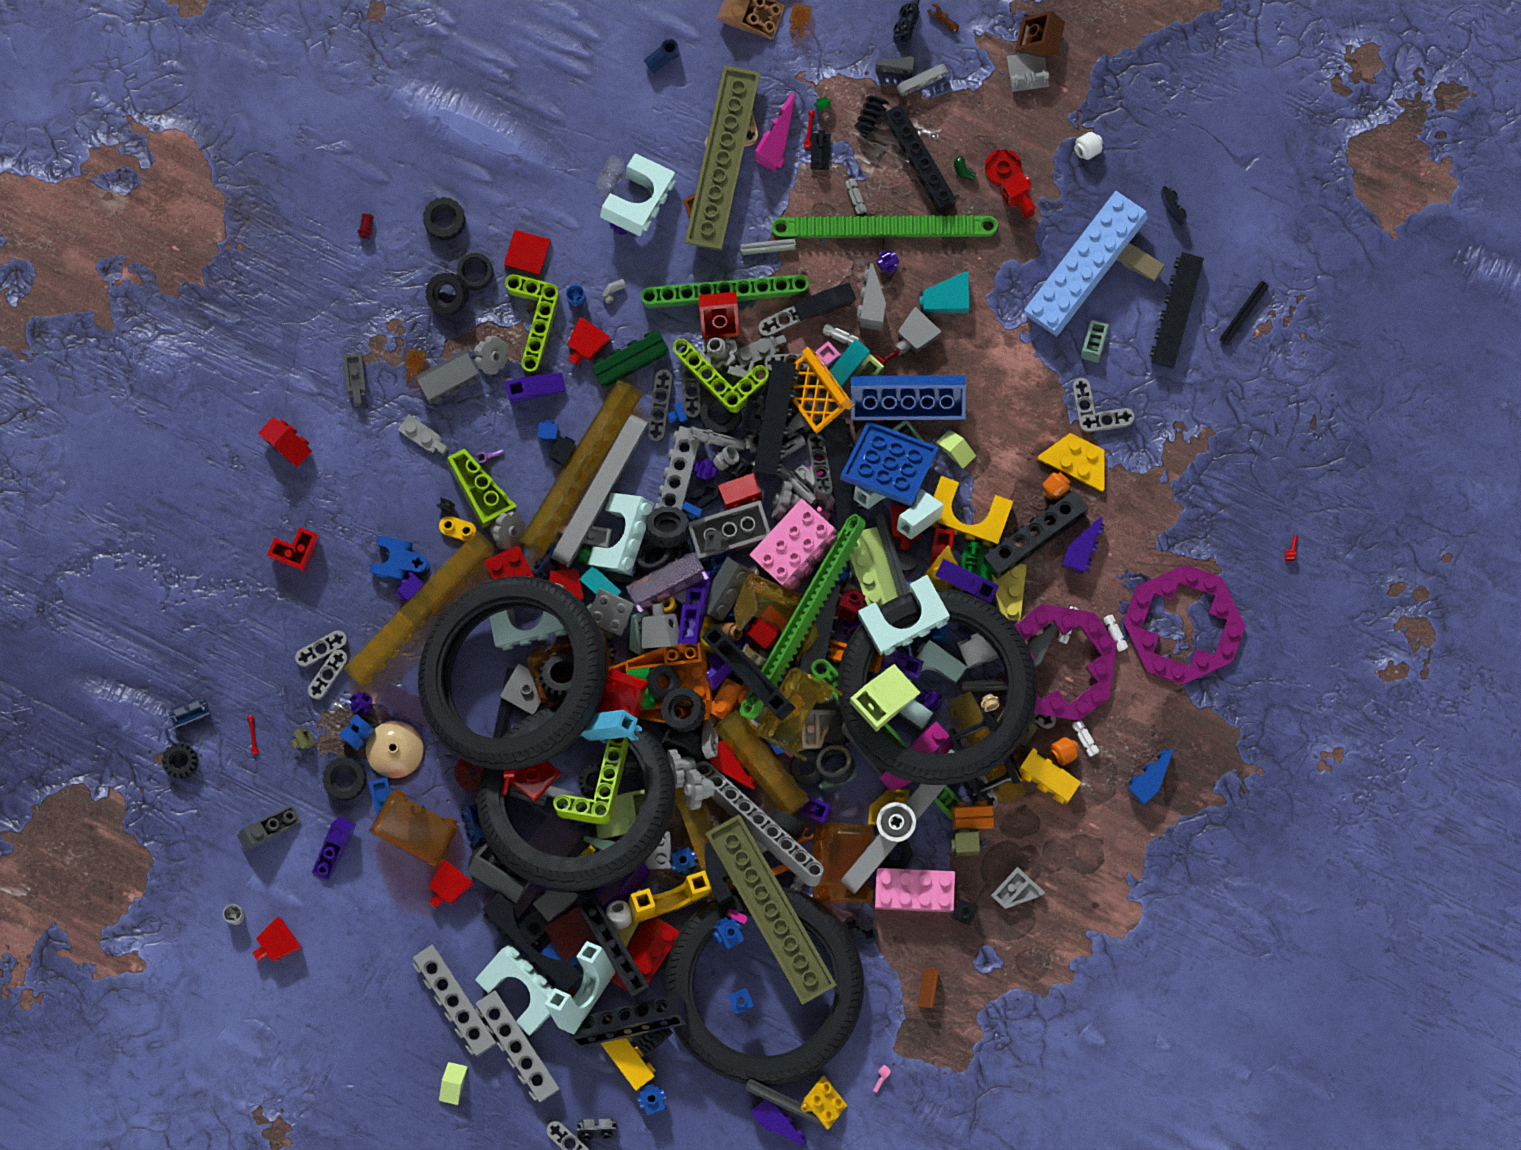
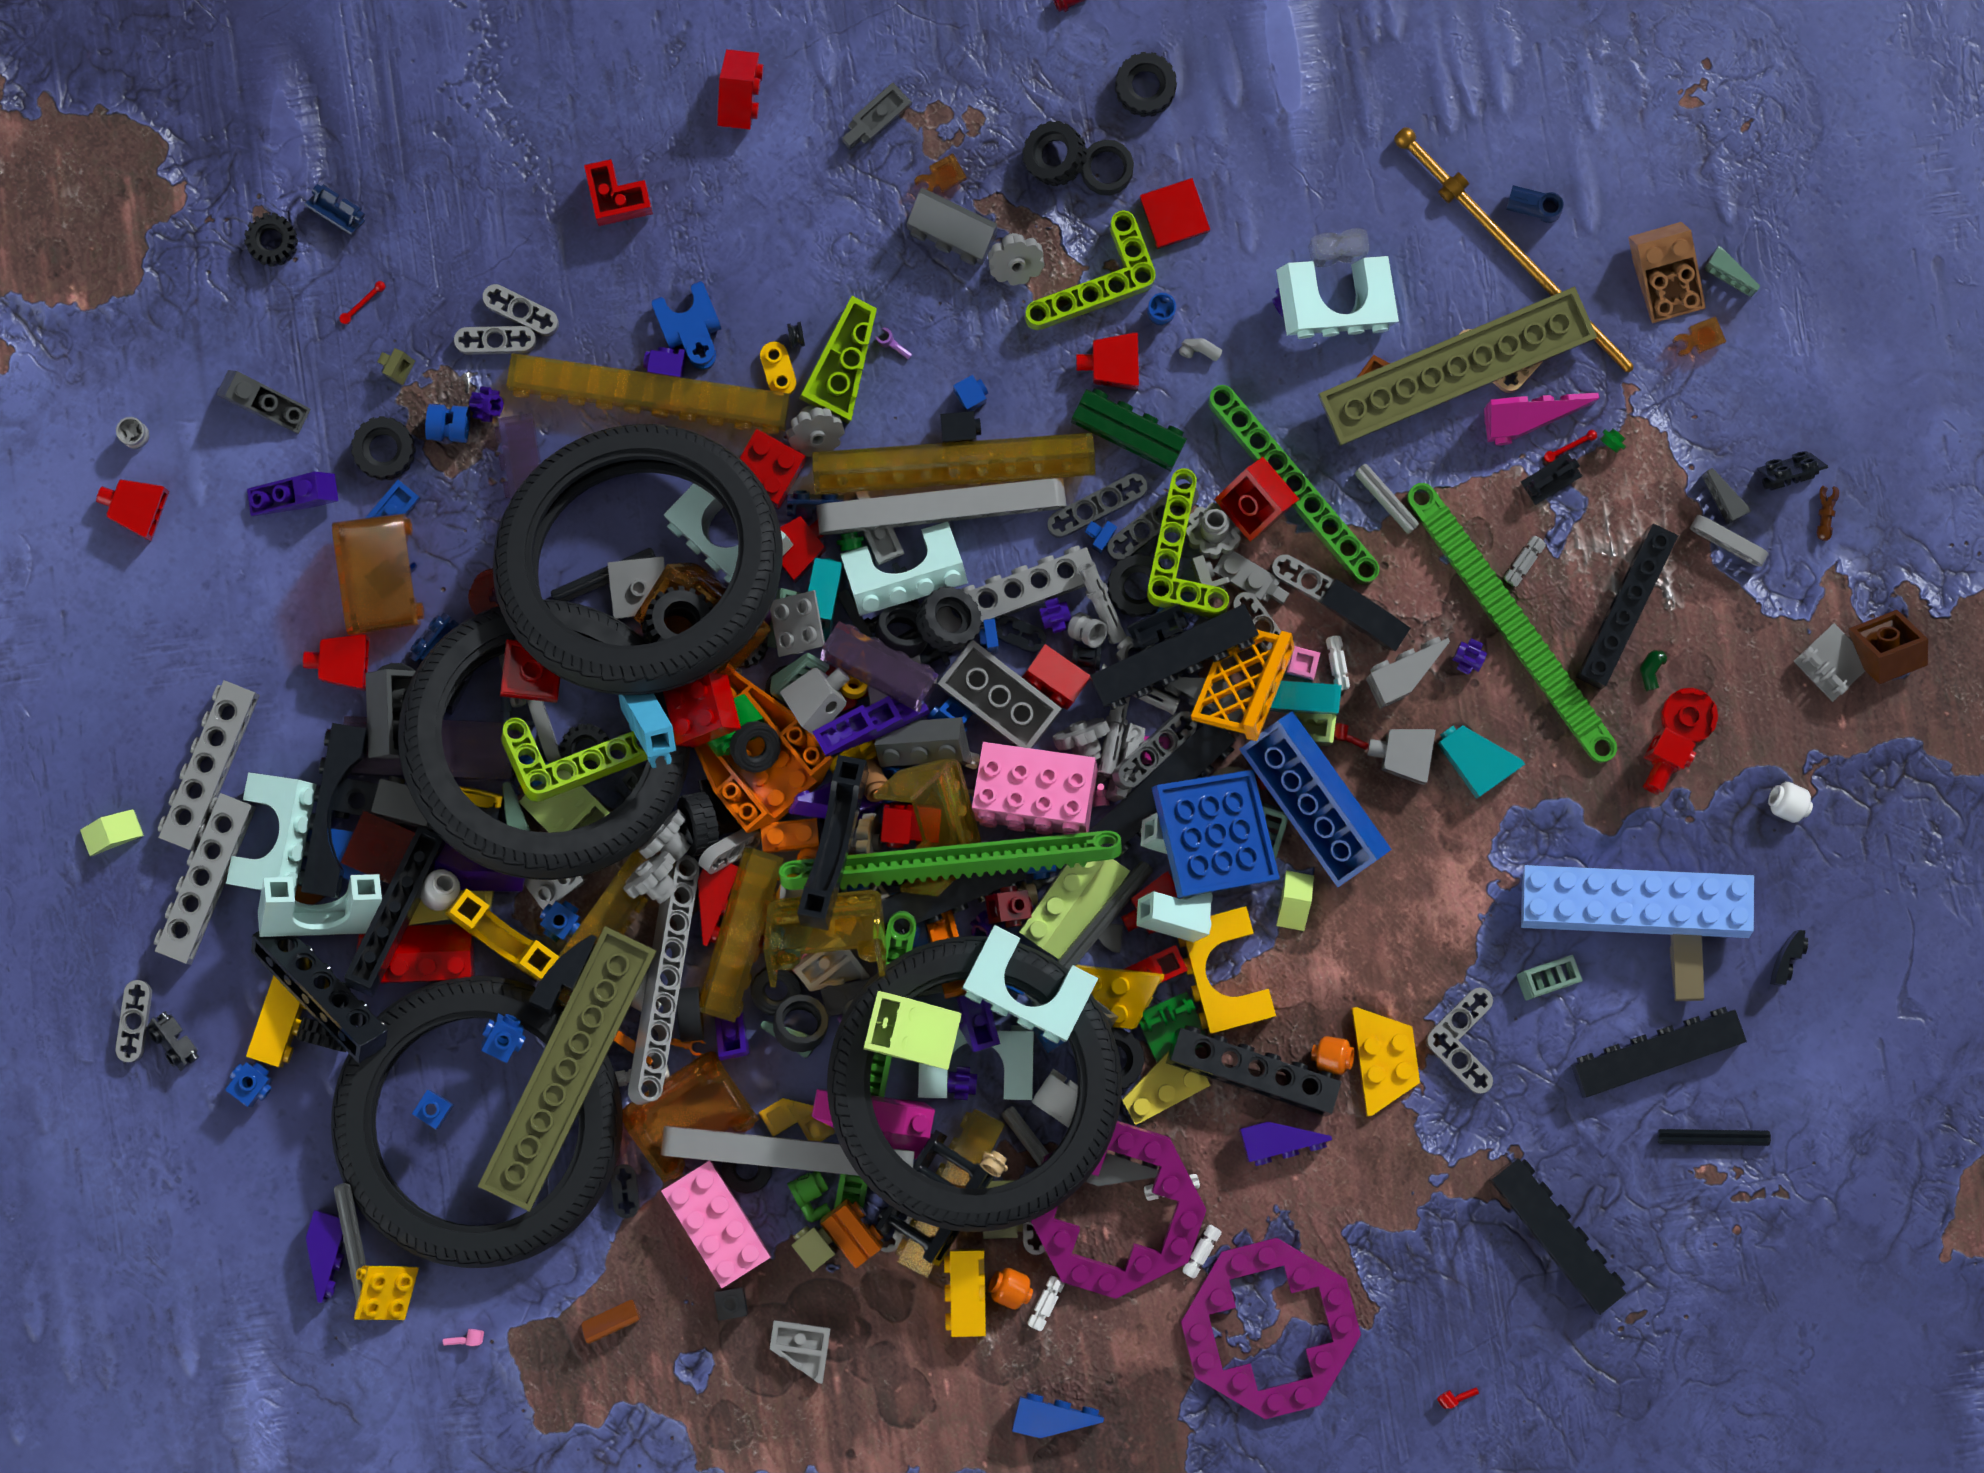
camera: 45 degrees right, 5 degrees up
tan dish [366,721,424,778] -> none
light grey hinge [397,414,448,455] -> none
red hand [502,769,516,795] -> none
dark purple slope [505,373,566,405] -> none
black tyre [661,687,706,732] -> none
dark grey tile [704,530,728,552] -> none
dark pink tile [726,909,747,924] -> none
black piece [854,95,889,138] -> none
white brick [877,802,916,842] -> none
dark purple slope [935,559,999,603] -> none
none -> bright green piece [787,1171,831,1223]
none -> pearl gold bar [1394,127,1633,372]
none -> black brick [1489,1158,1627,1315]

